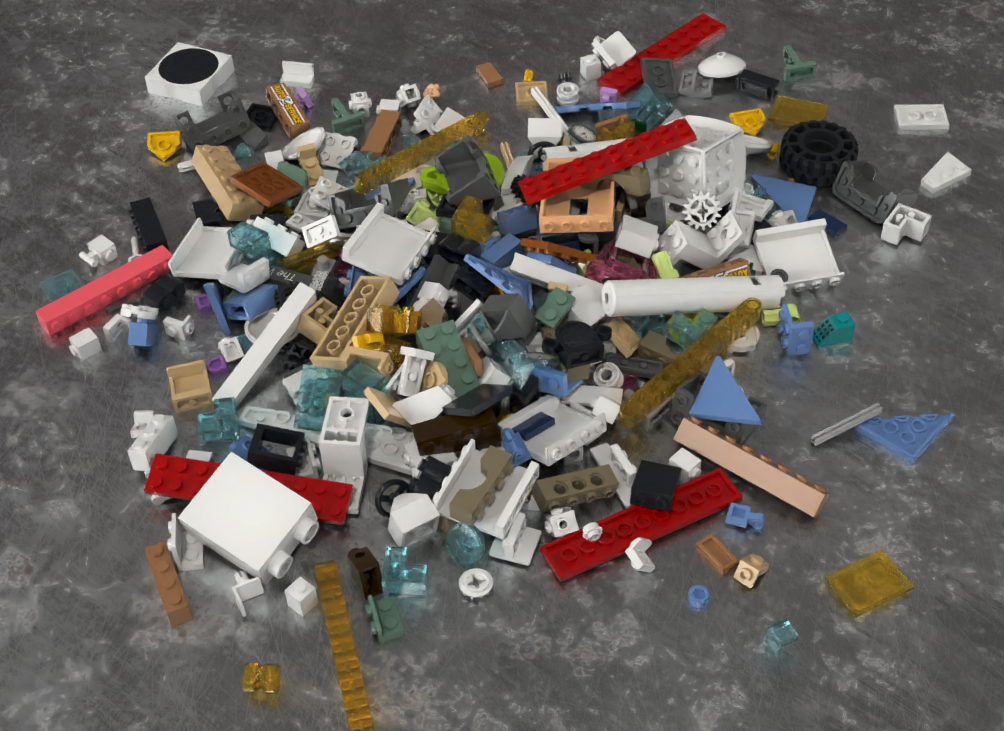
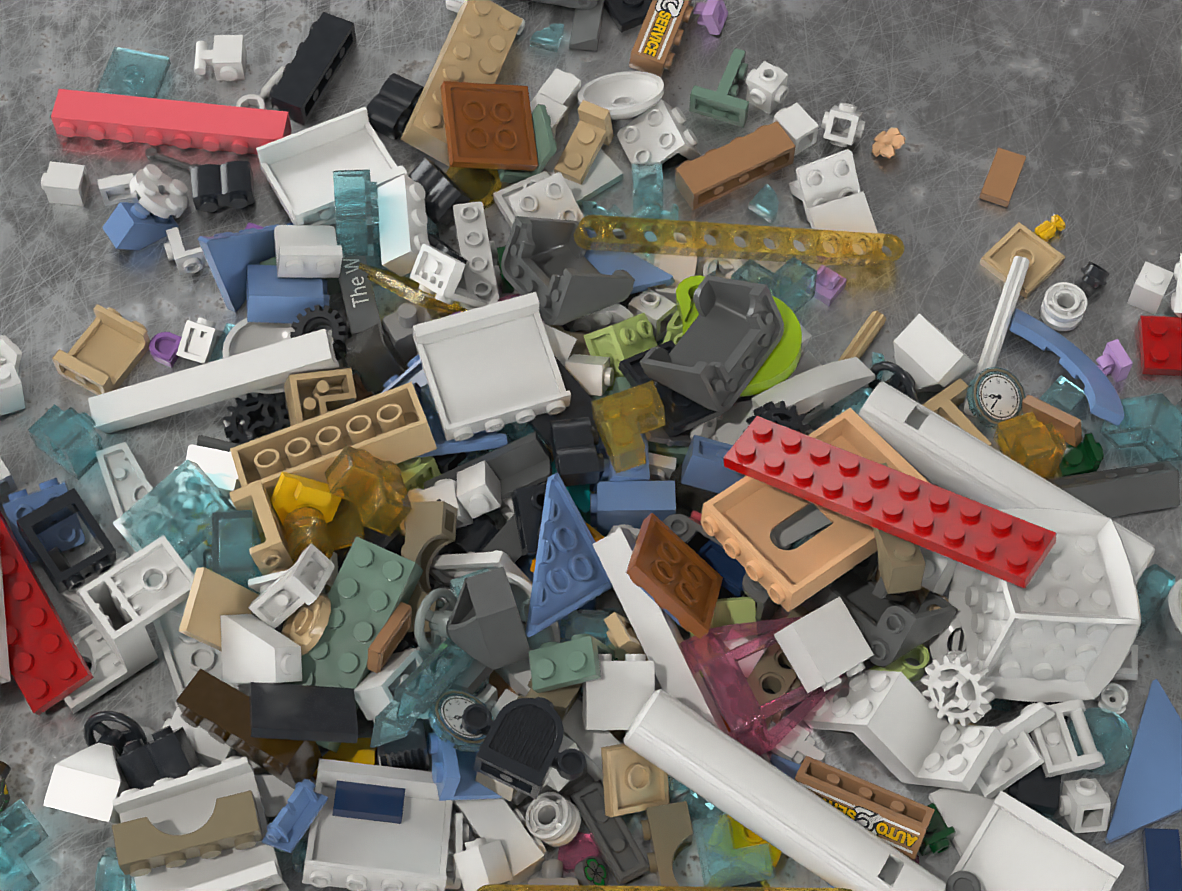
camera: 45 degrees right, 15 degrees up
yellowish green piece [651,251,680,279] -> none

